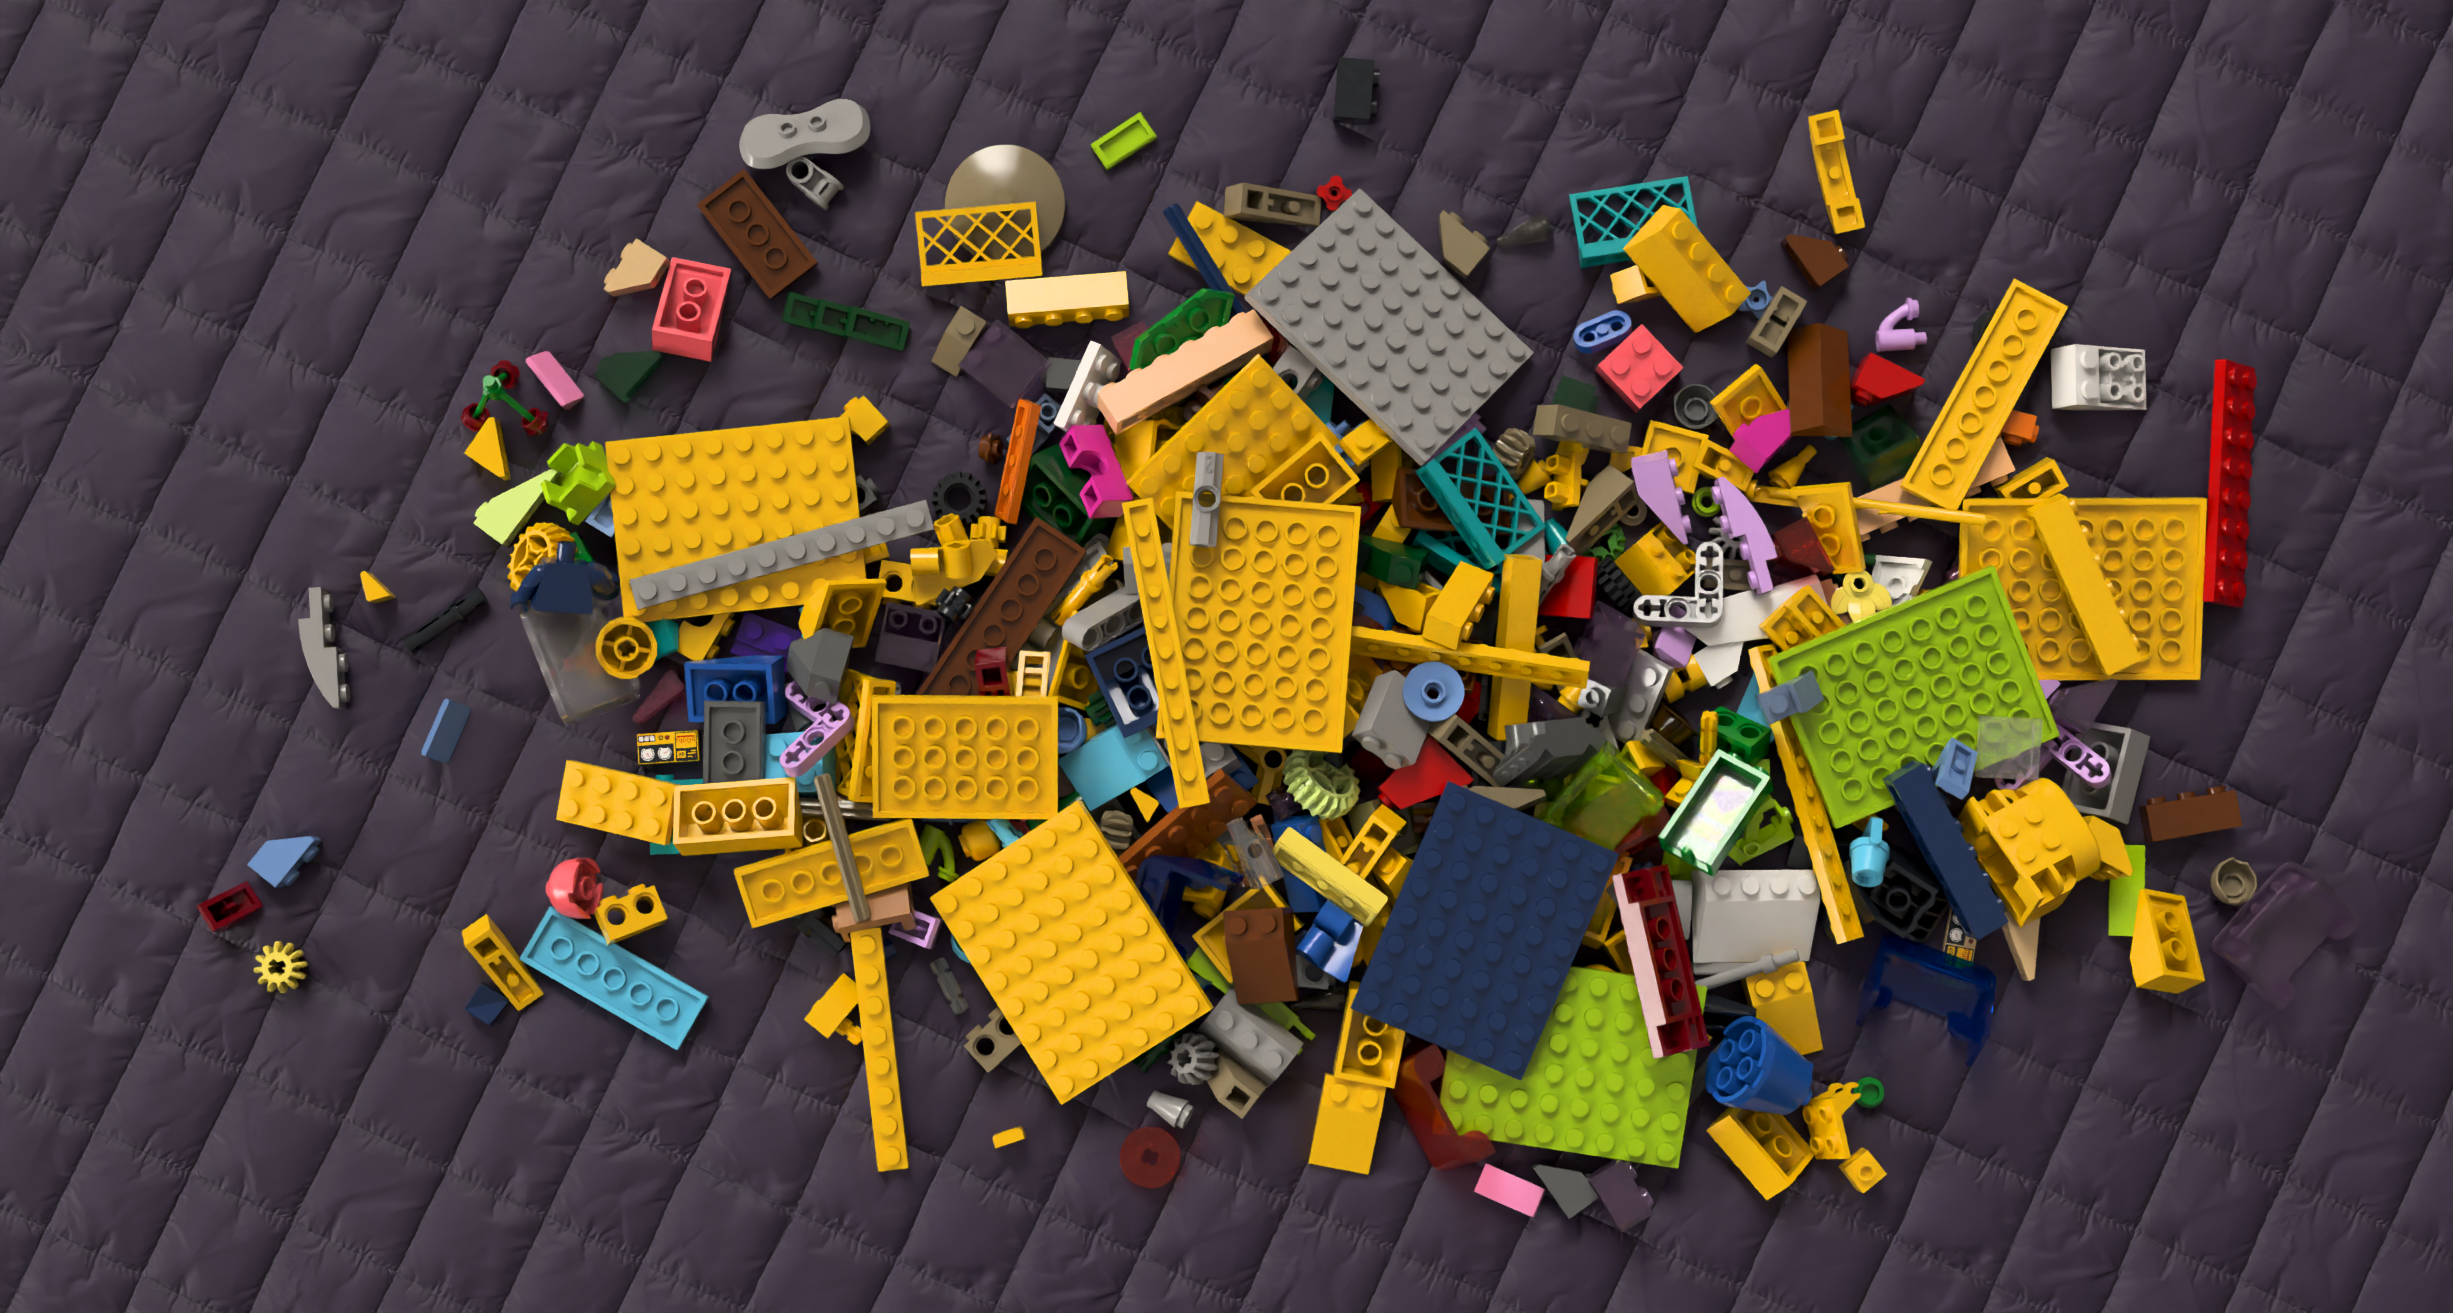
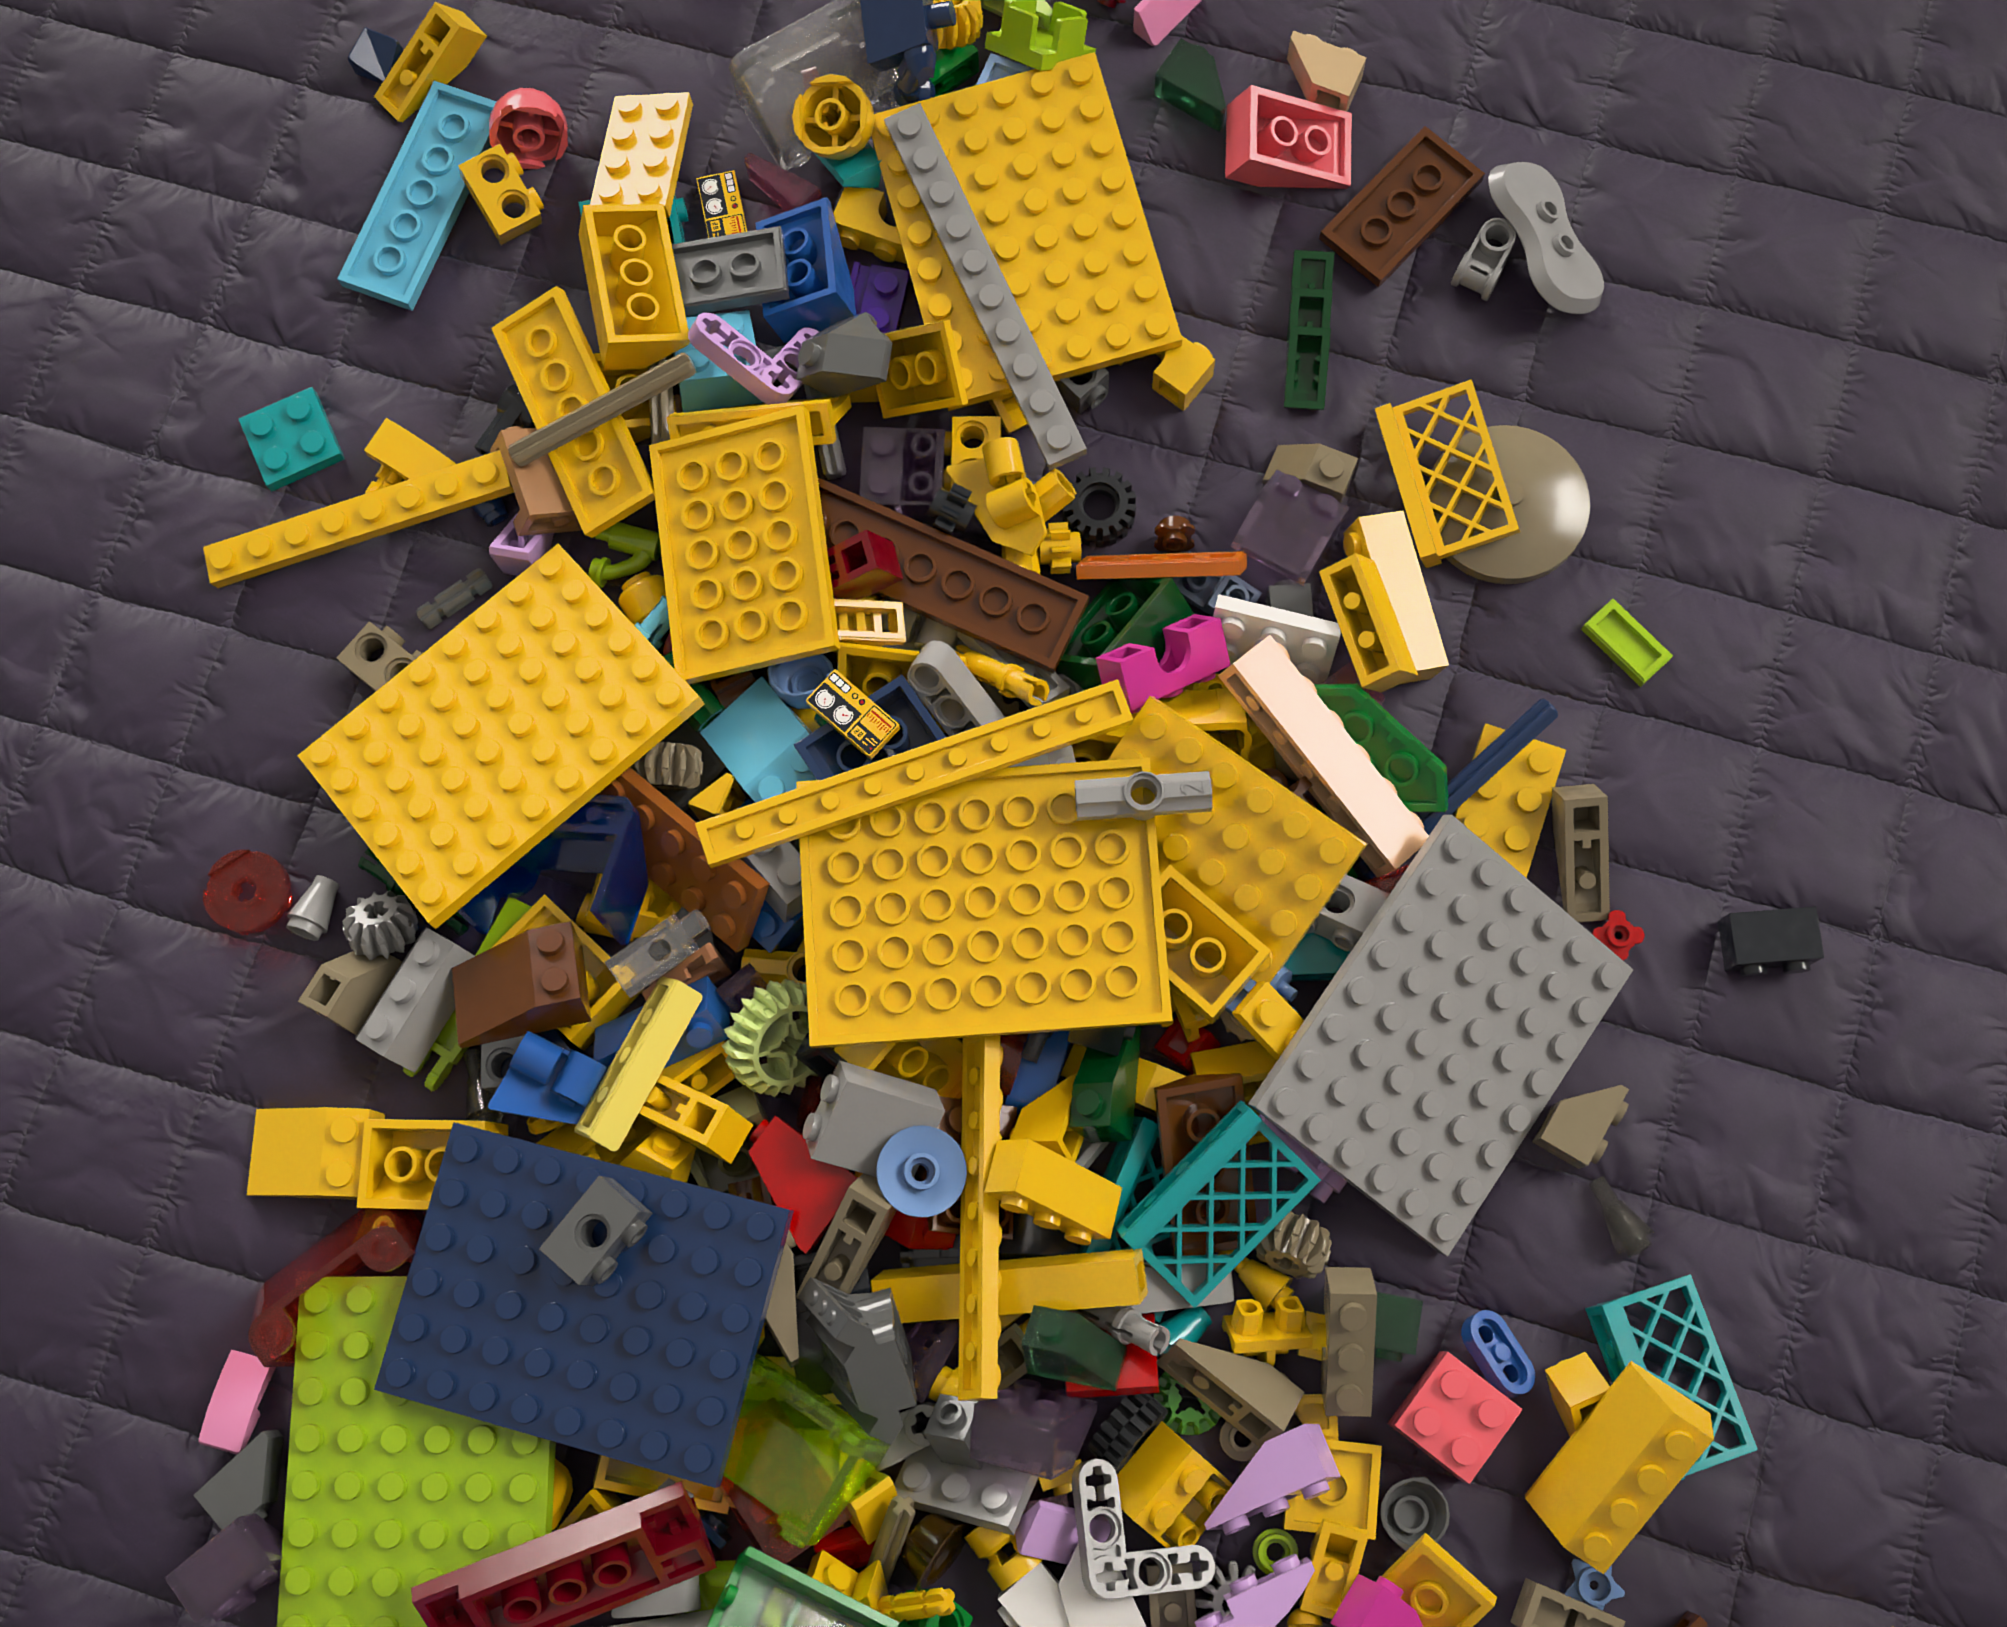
camera: 90 degrees right, 10 degrees down
yellow tile [992,1126,1026,1148] -> none
none -> teal plate [239,387,345,492]
none -> dark grey brick [539,1176,653,1286]
none -> tile [806,669,900,760]
none -> clear green slope [1021,1305,1127,1391]
none -> yellow brick [1319,553,1418,693]

